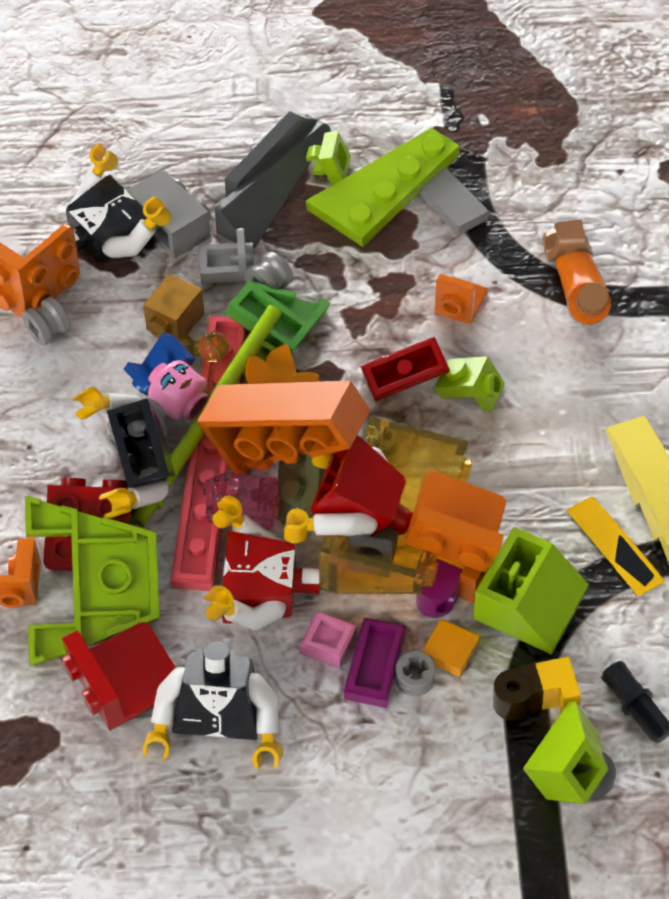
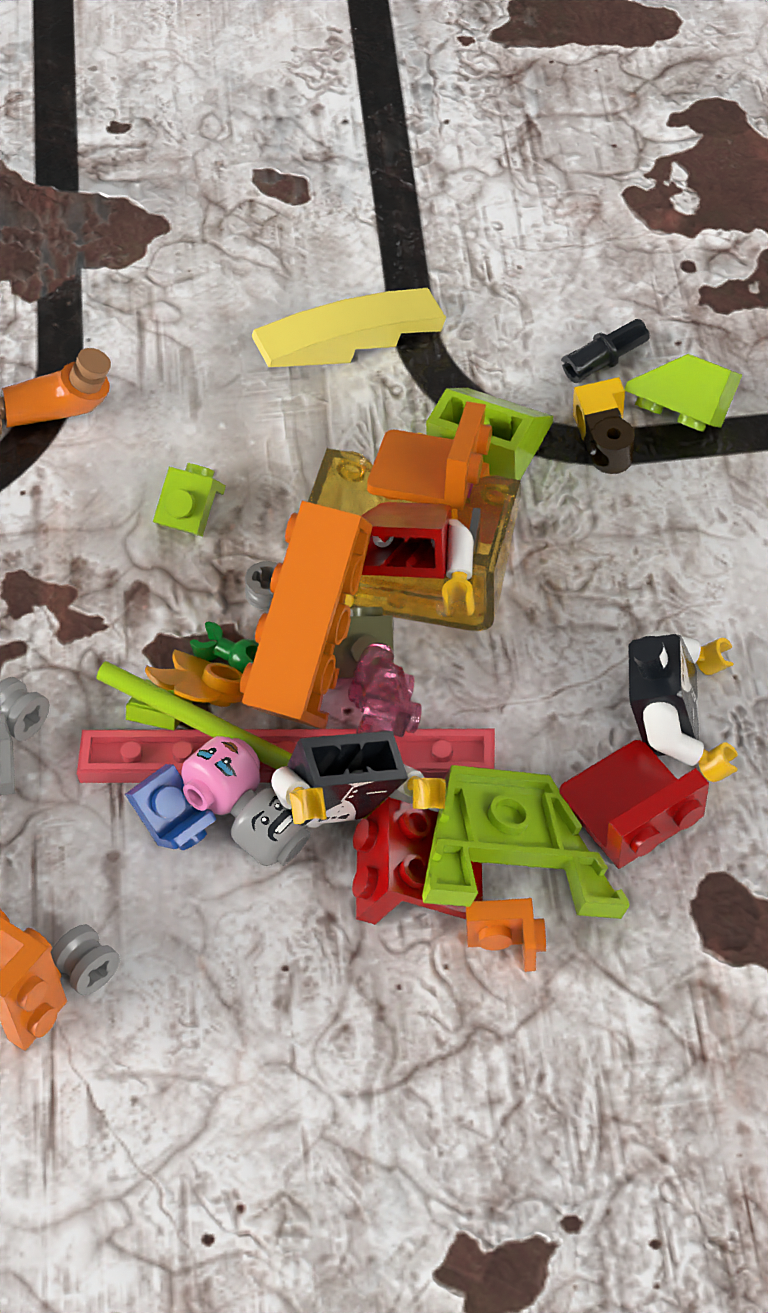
camera: 90 degrees left, 0 degrees up
pearl gold brick [143,274,204,343] -> none
clear yellow arm [178,331,229,363] -> none
torso [204,496,321,631] -> none
bright green wing [225,281,331,354] -> none
bright pink tile [300,611,357,668] -> none
magenta tile [344,617,406,708] -> none
red slope [360,336,450,402] -> none
light grey bush [396,651,435,696] -> none
light orange tile [422,619,480,678] -> none
orange bracket [435,274,487,325] -> none
yellow sticker [567,496,664,596] -> none

